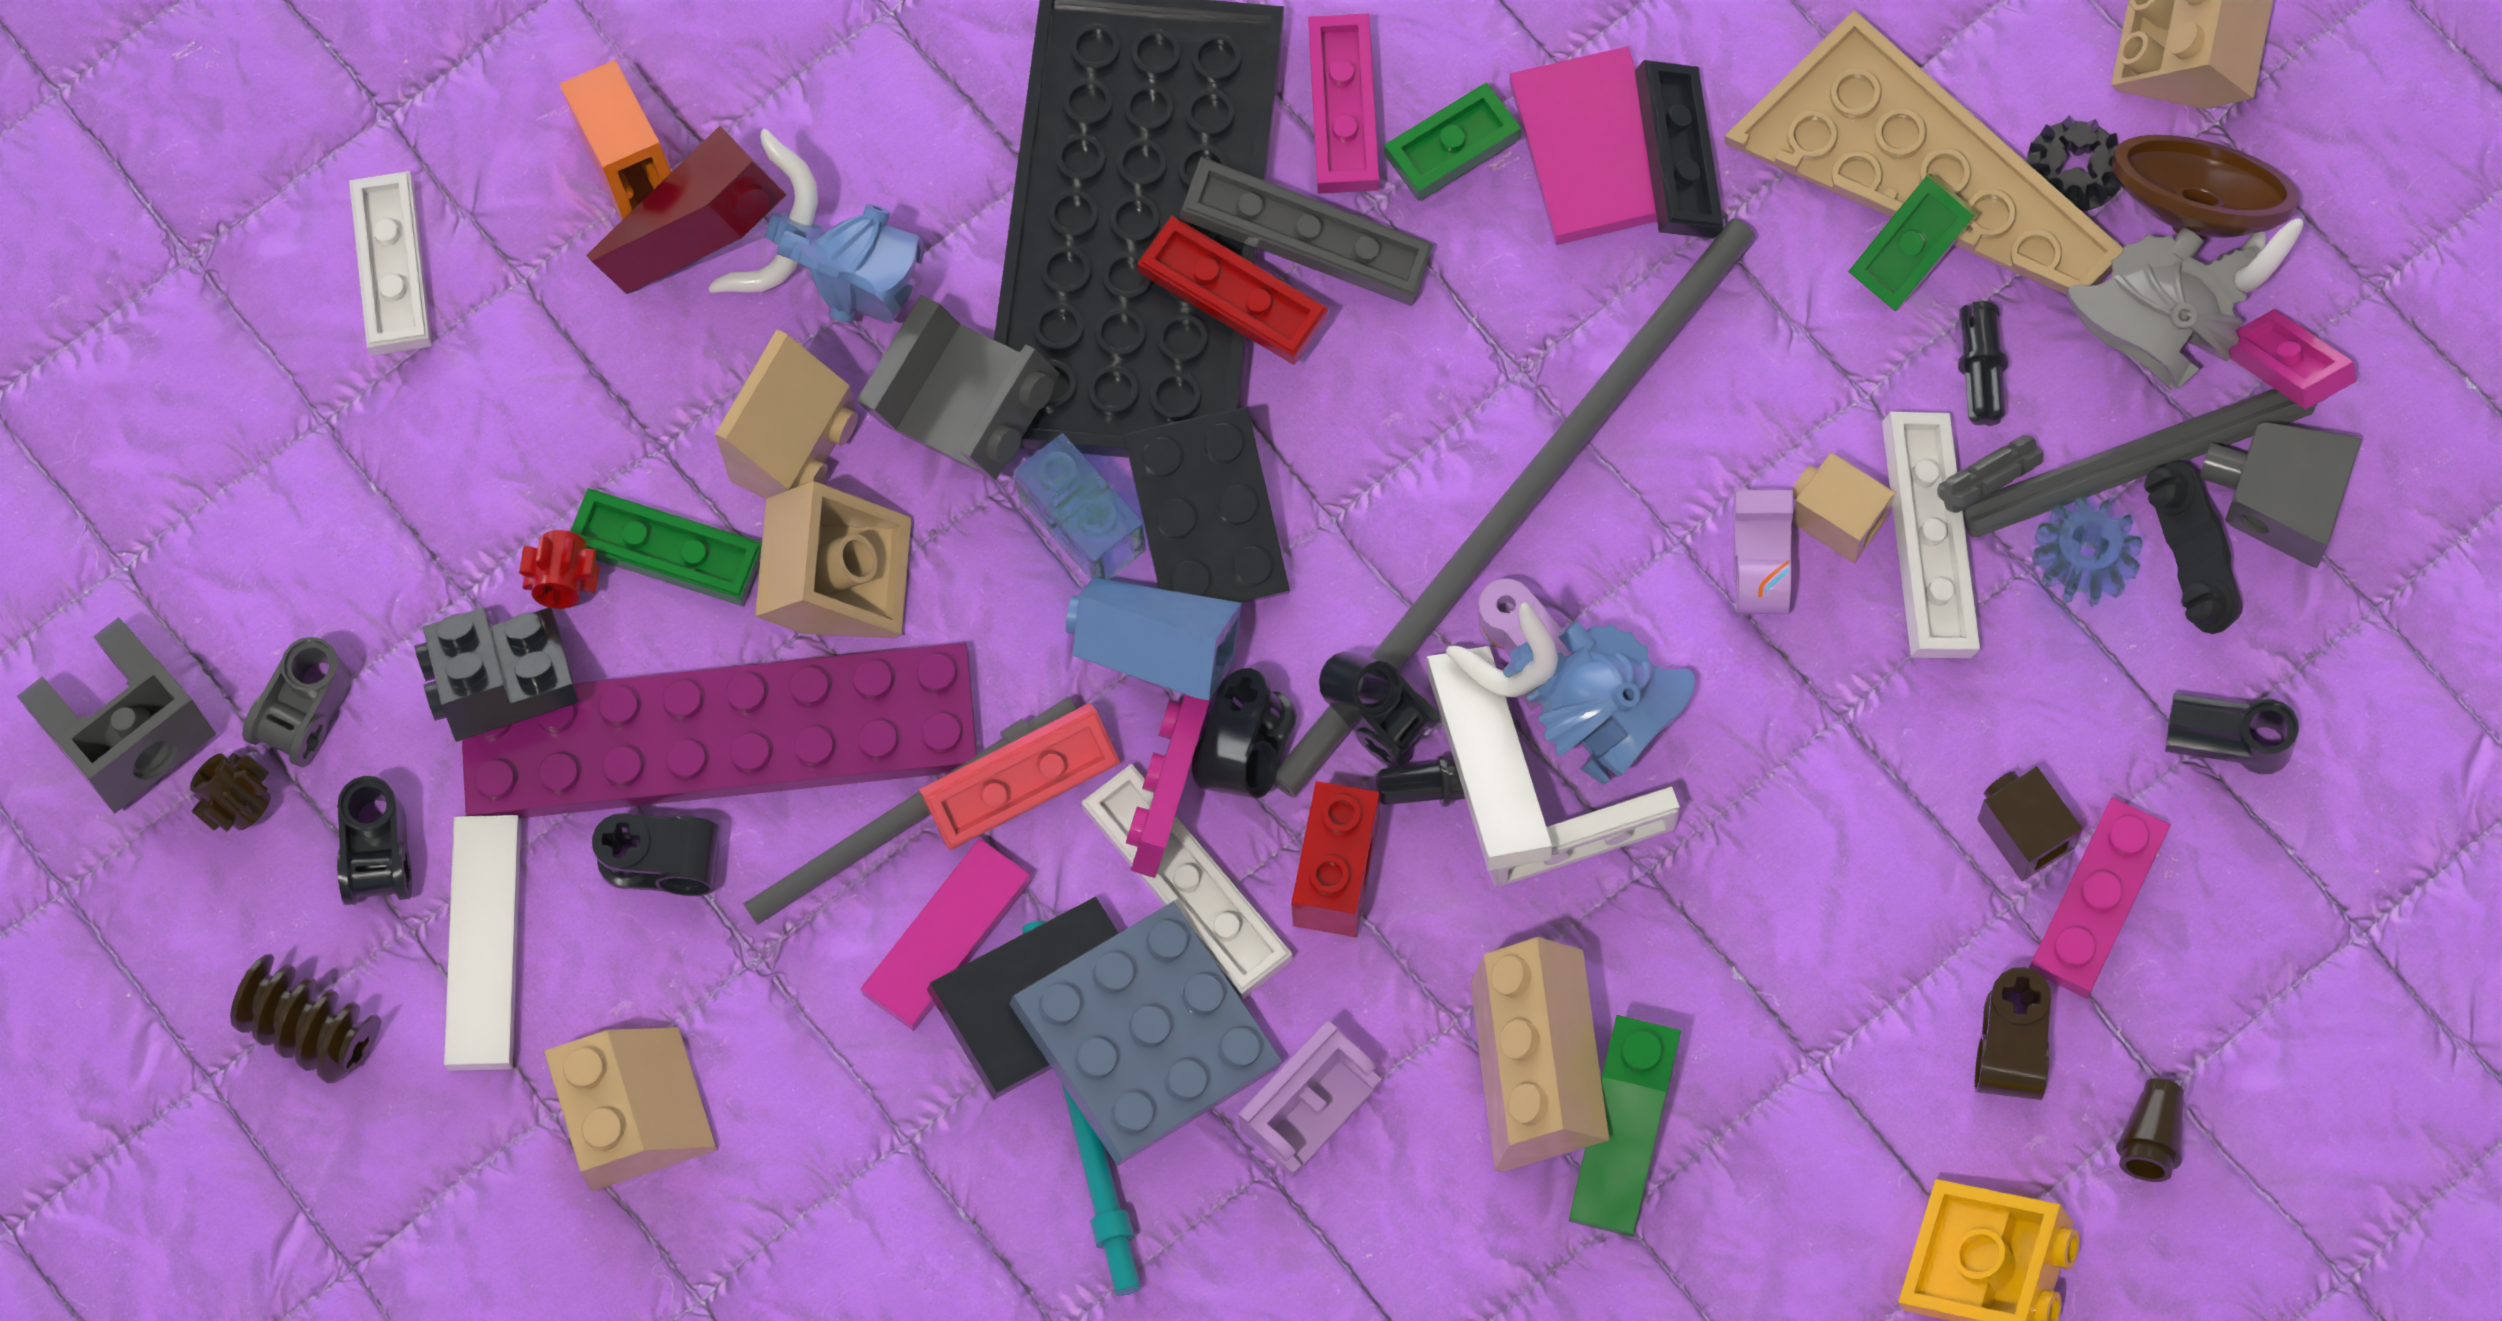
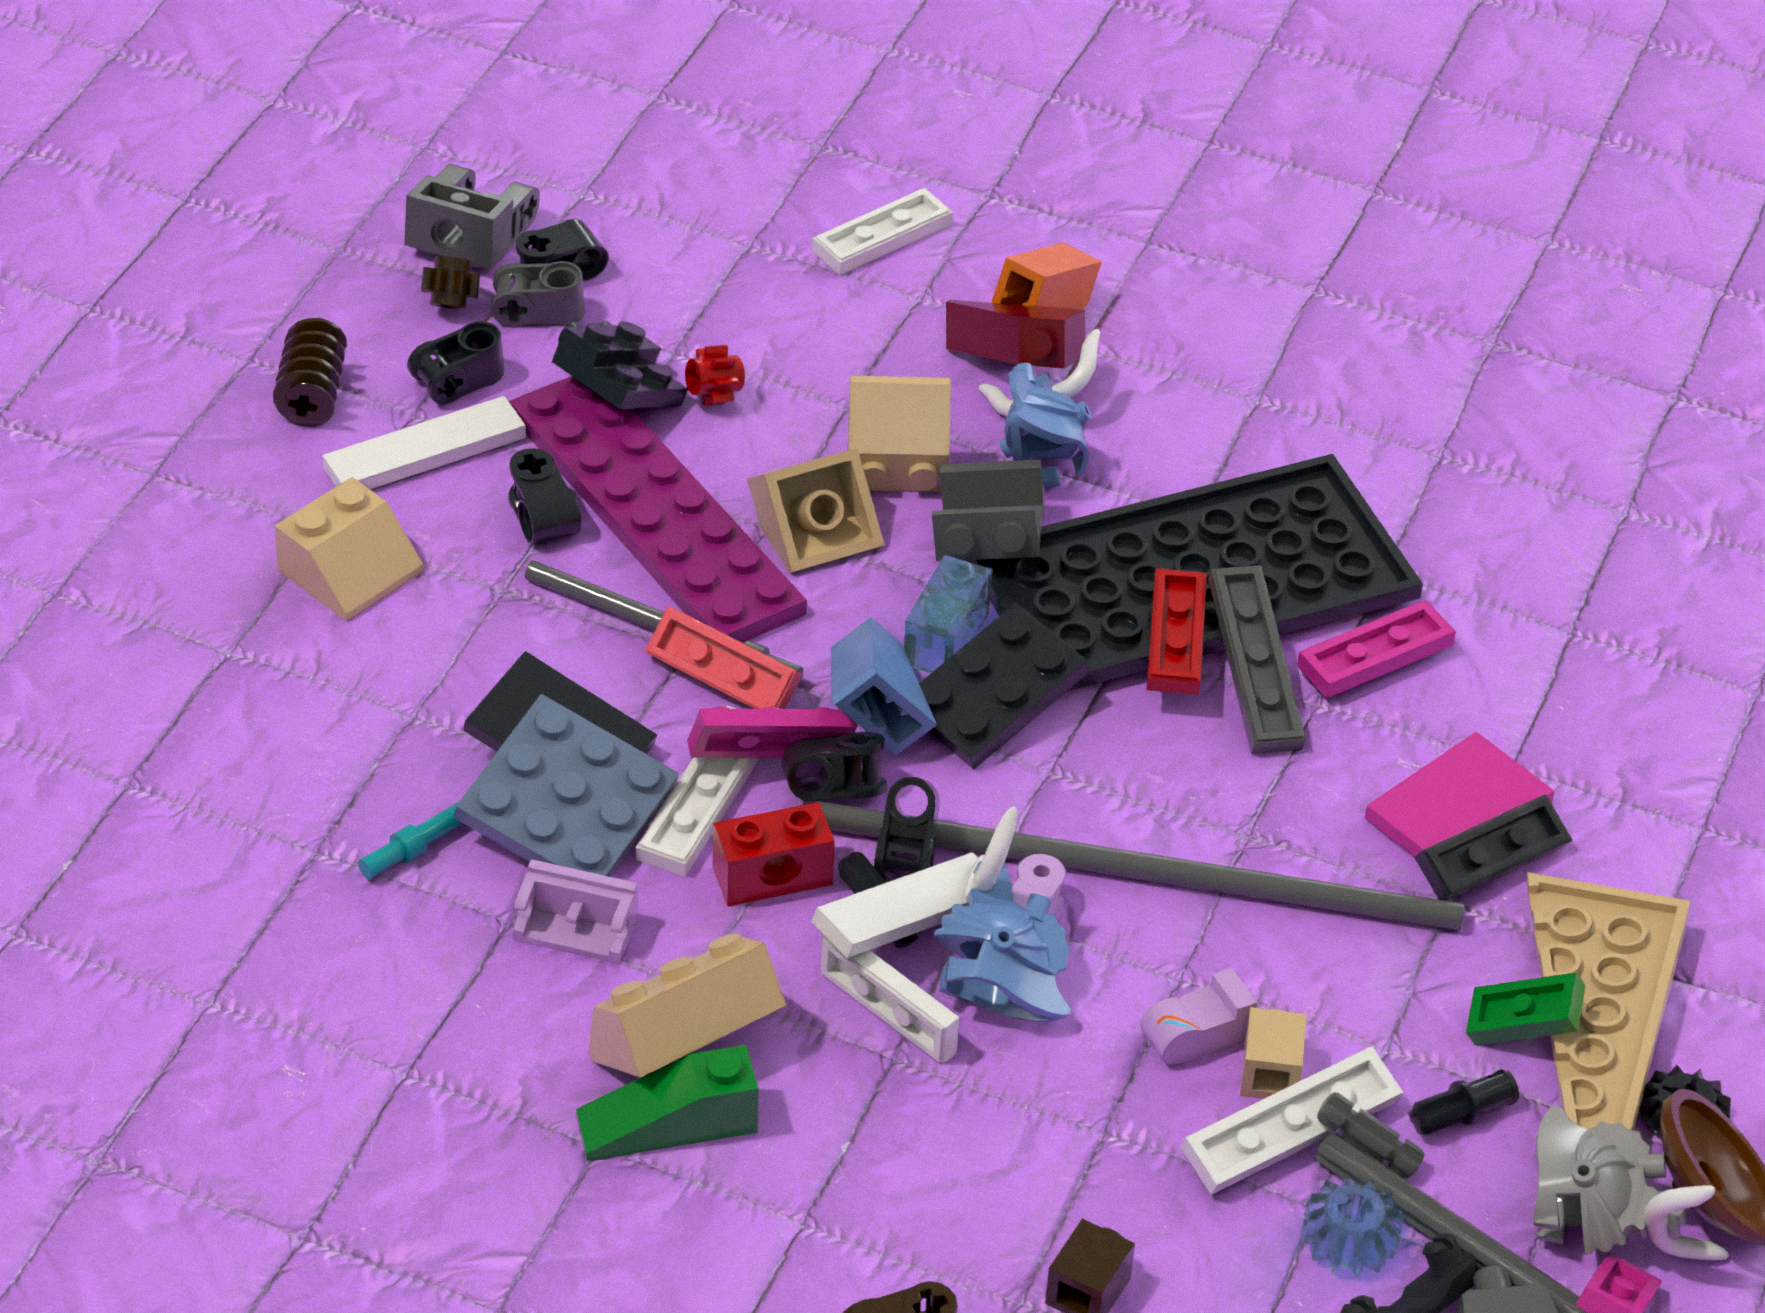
camera: 55 degrees right, 25 degrees down
green tile [570,488,762,607] -> none
dark pink tile [860,838,1032,1031] -> none
green plate [1384,82,1521,201] -> none
none -> black piece [516,219,609,281]

